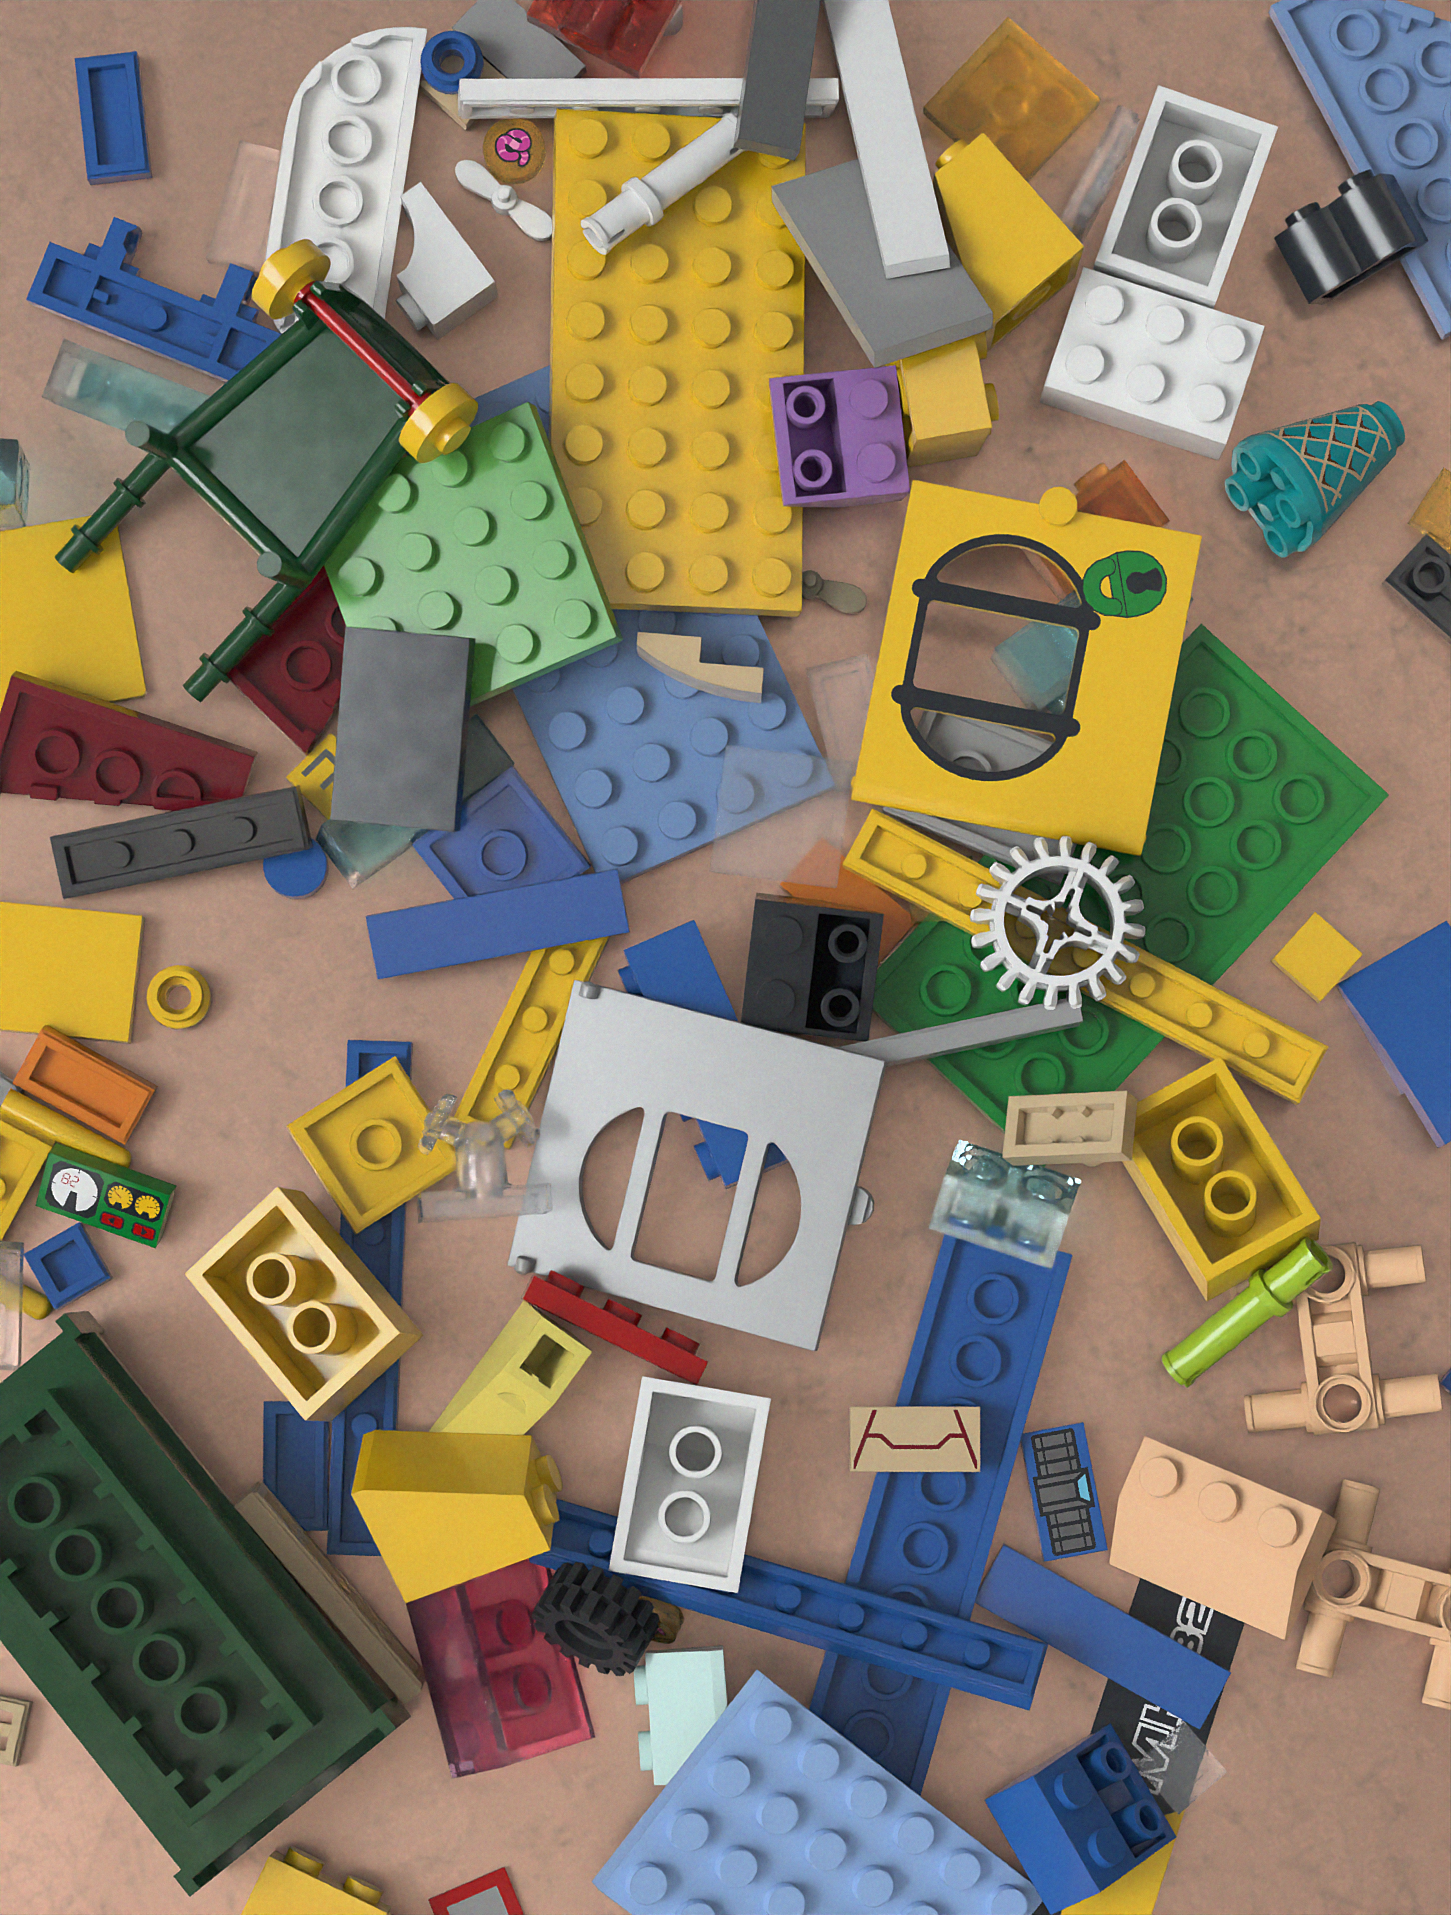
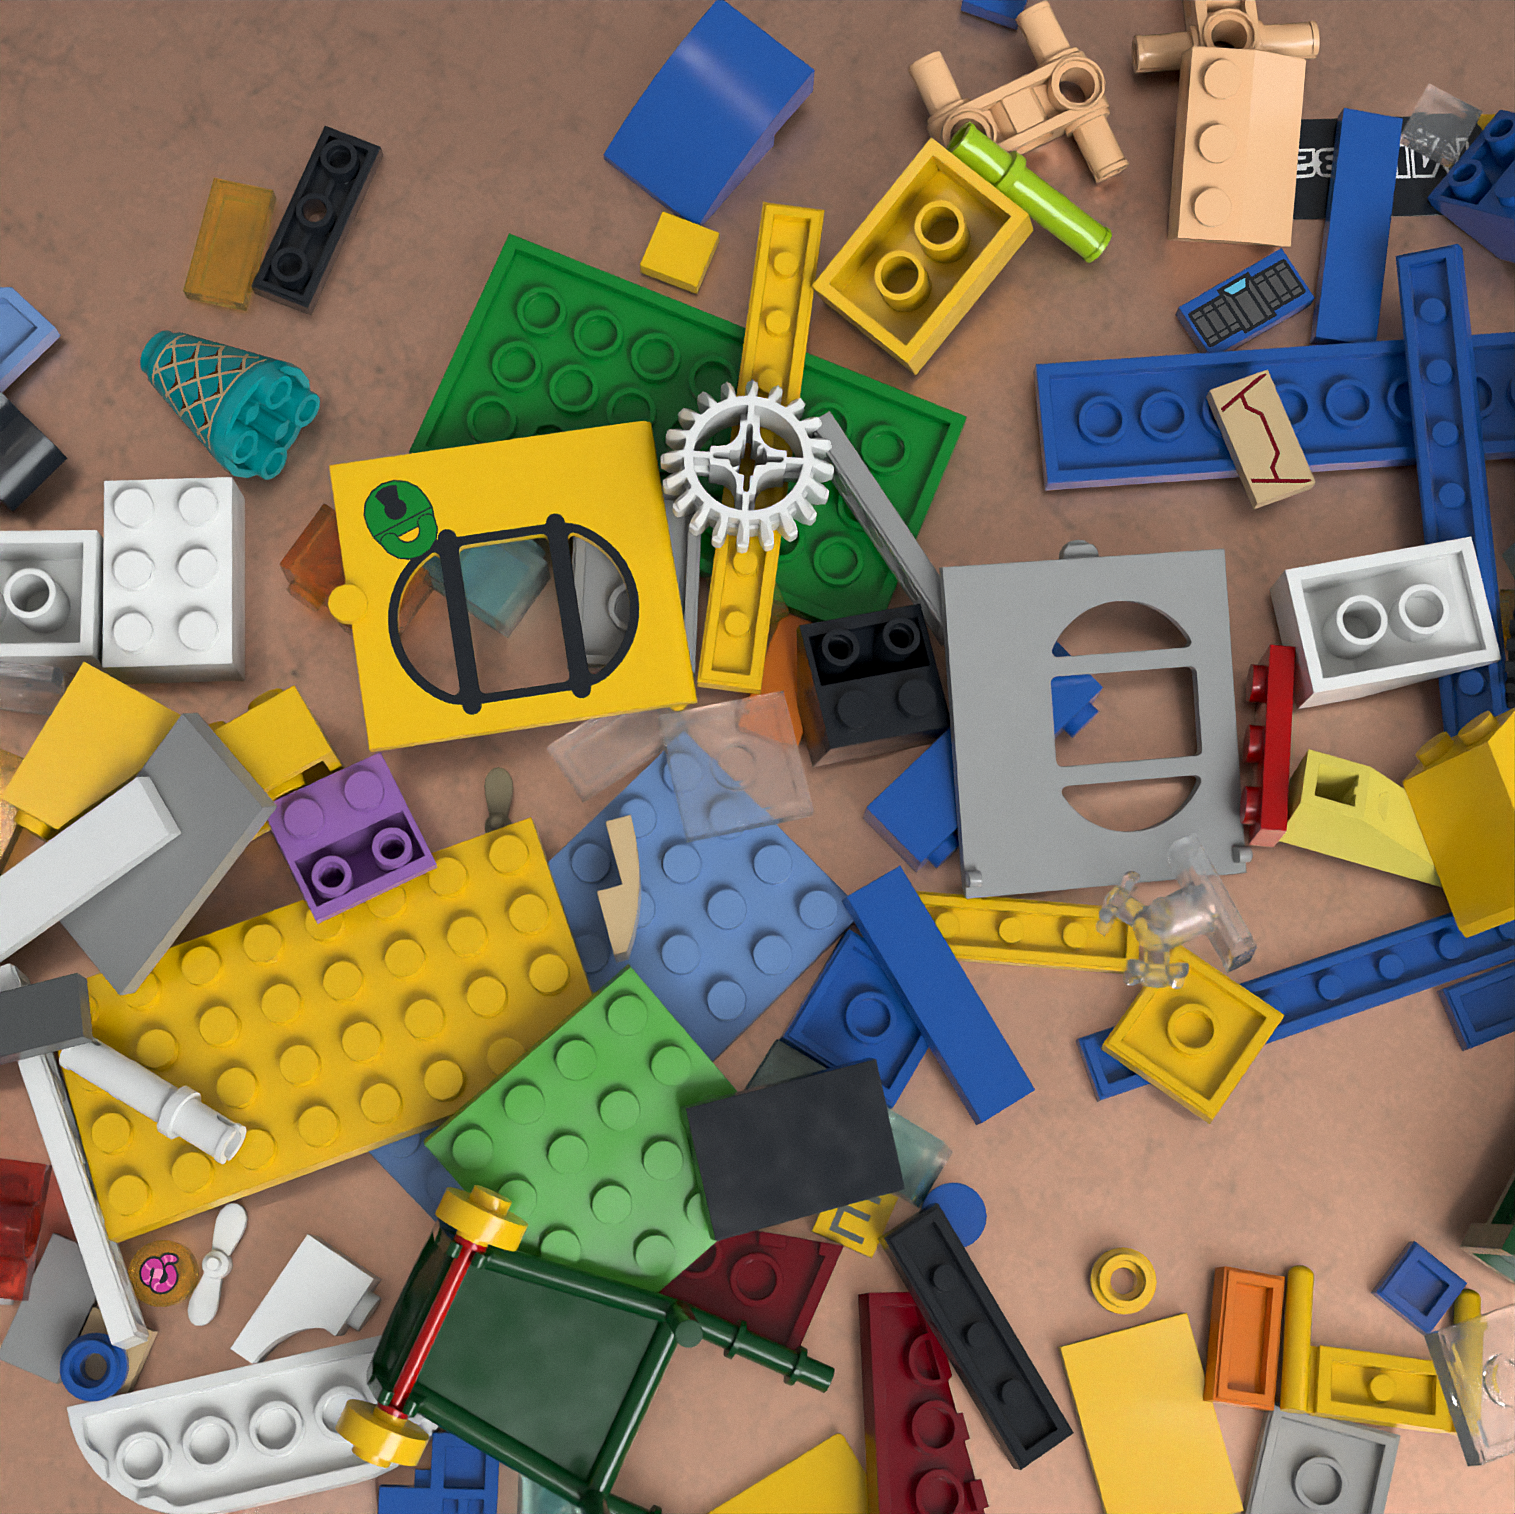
camera: 115 degrees left, 5 degrees down
tile [35,1143,177,1249] -> none
yellow brick [185,1187,423,1422] -> none
clear light blue brick [929,1140,1081,1269] -> none
tan tile [1002,1091,1137,1167] -> none

